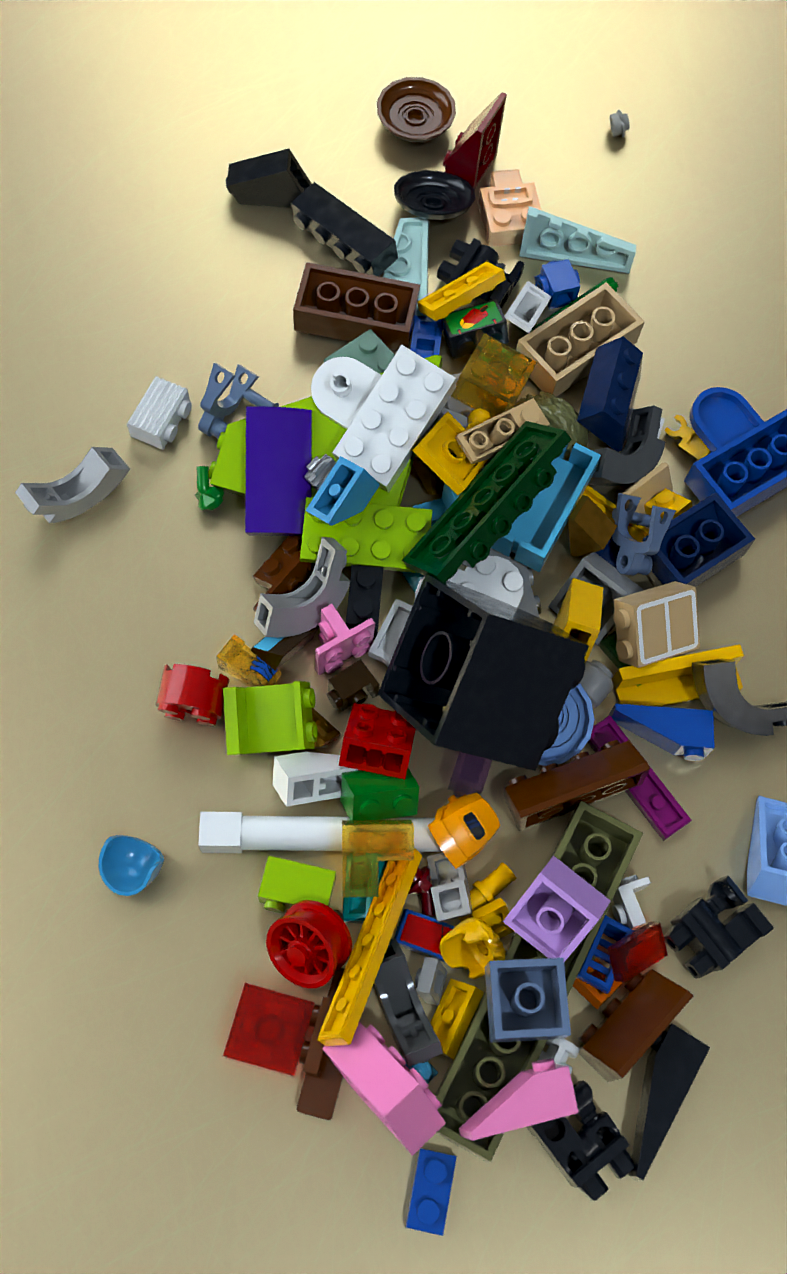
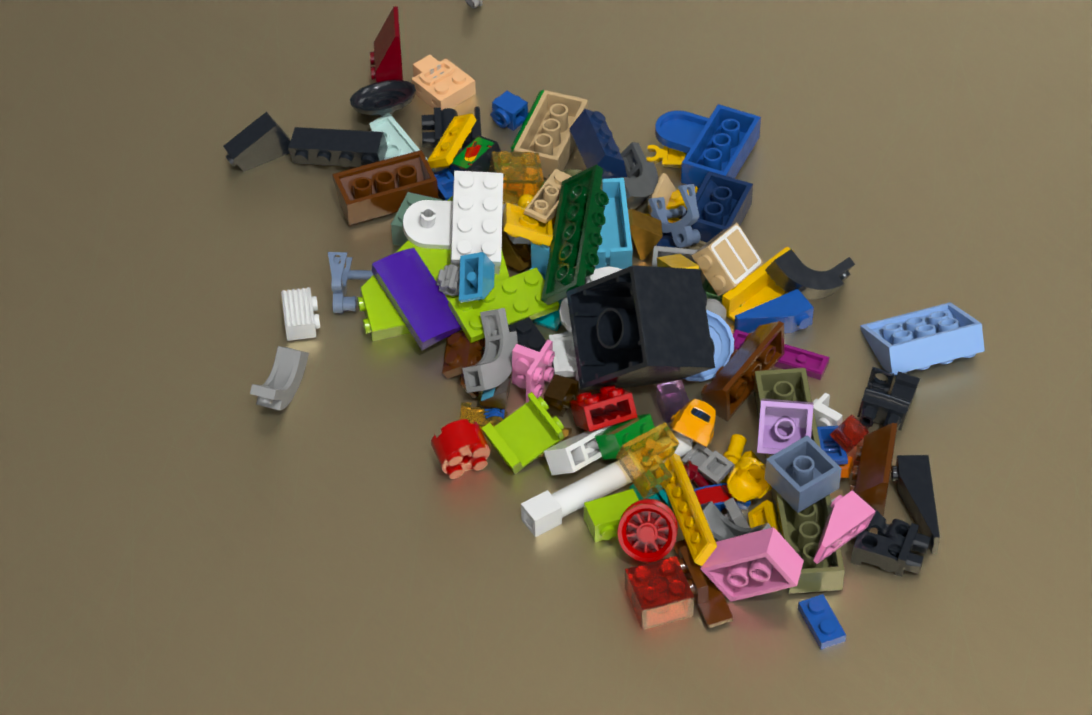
camera: 25 degrees left, 20 degrees down
dark azure helmet [99,835,164,896] -> none
green plate [195,466,225,511] -> none
reddish brown hat [377,77,456,142] -> none
white slope [504,281,551,334] -> none
light aqua wing [519,206,636,273] -> none

